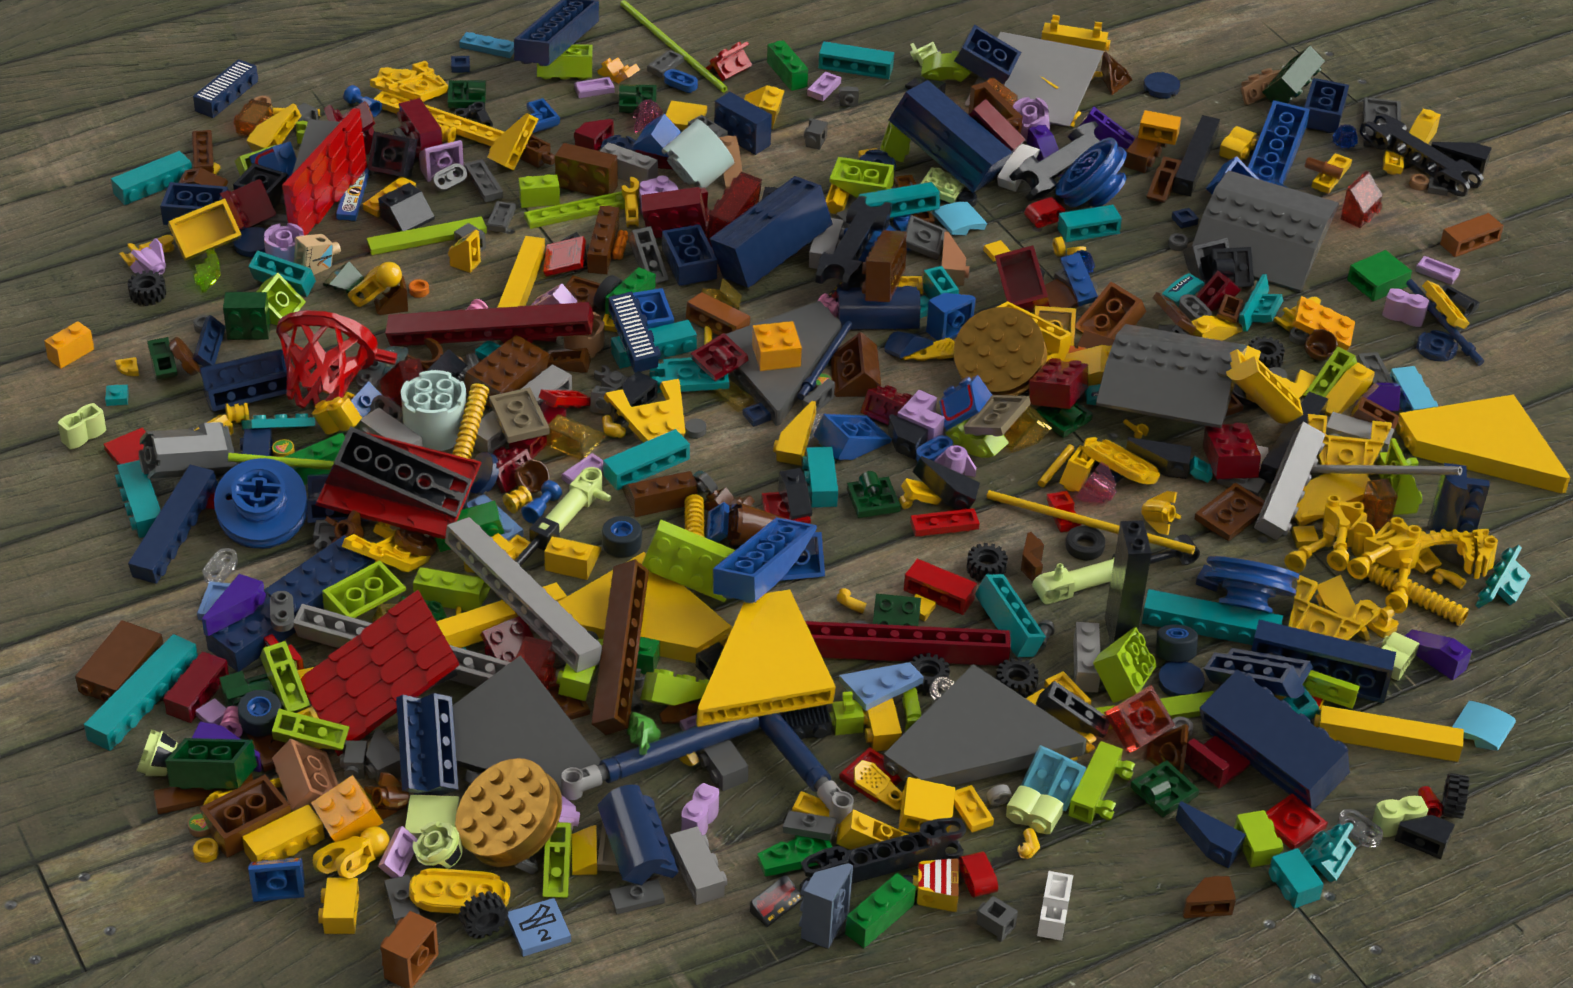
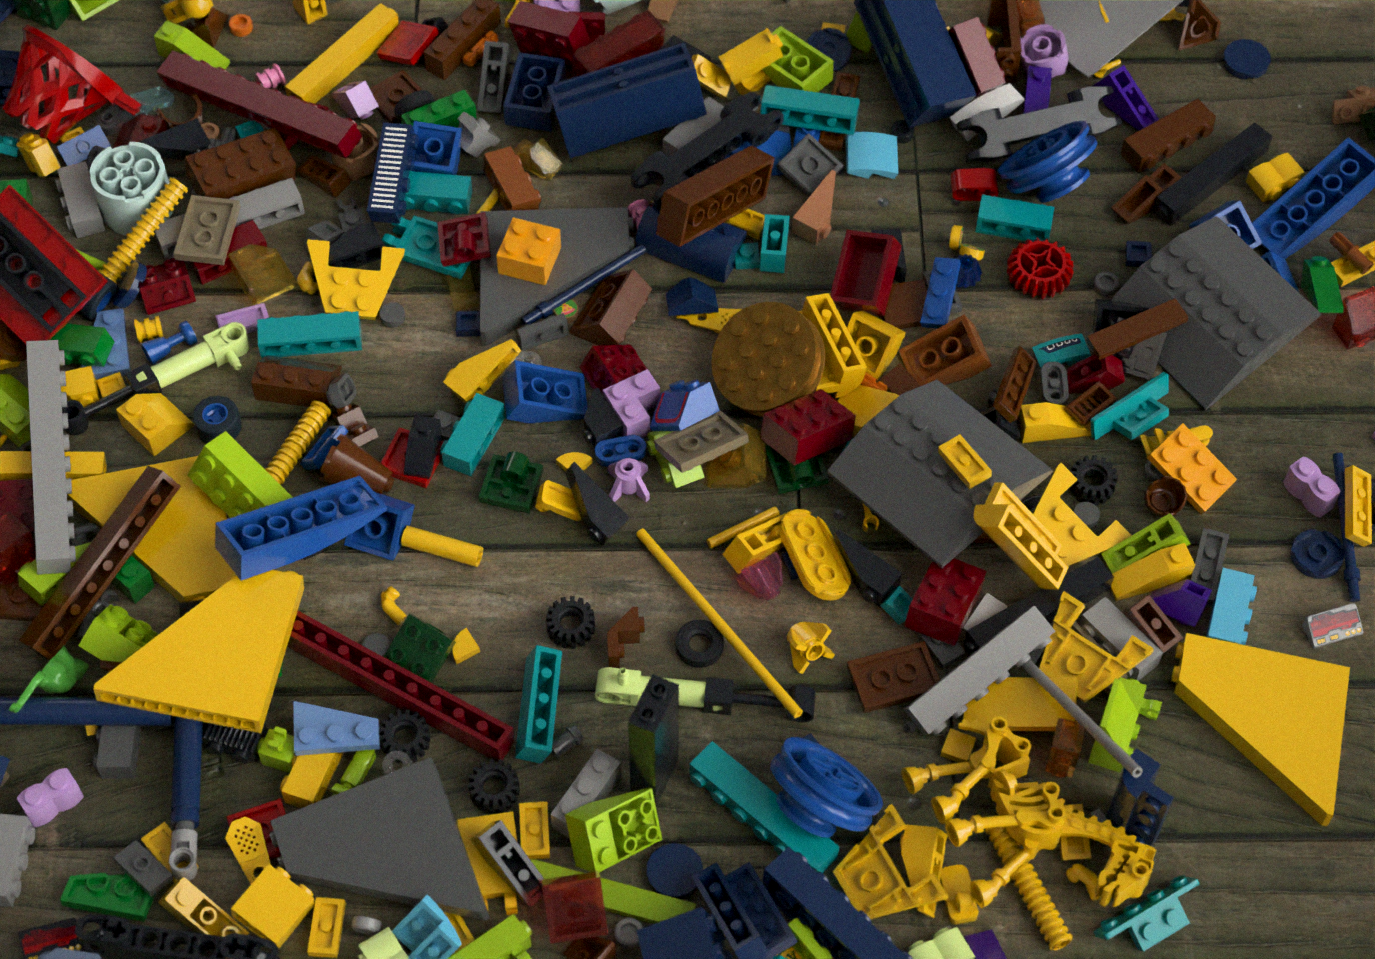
camera: 30 degrees right, 15 degrees up
reddish brown hair [514,459,550,494] -> none
red plate [539,389,591,408] -> none
red brick [903,558,977,615] -> none
red plate [910,508,980,537] -> none
yellowish green tile [921,167,965,203] -> none
blue slope [926,293,976,341] -> none
yellow tile [983,240,1010,262] -> none
red slope [1046,491,1081,532] -> none
light orange brick [1138,110,1181,145] -> none
black wheel [1156,624,1198,662] -> none
green brick [1347,250,1412,302] -> none
none -> lime slope [154,20,230,69]
none -> yellow piece [401,526,483,567]
none -> light grey brick [458,112,501,158]
none -> yellow tile [556,452,593,472]
none -> yellow brick [719,28,783,85]
none -> yellow plate [938,434,992,489]
none -> red gear [1007,237,1074,299]
none -> reddish brown tile [1086,298,1189,360]
none -> green slope [1301,256,1344,313]
none -> slope [1302,603,1364,649]

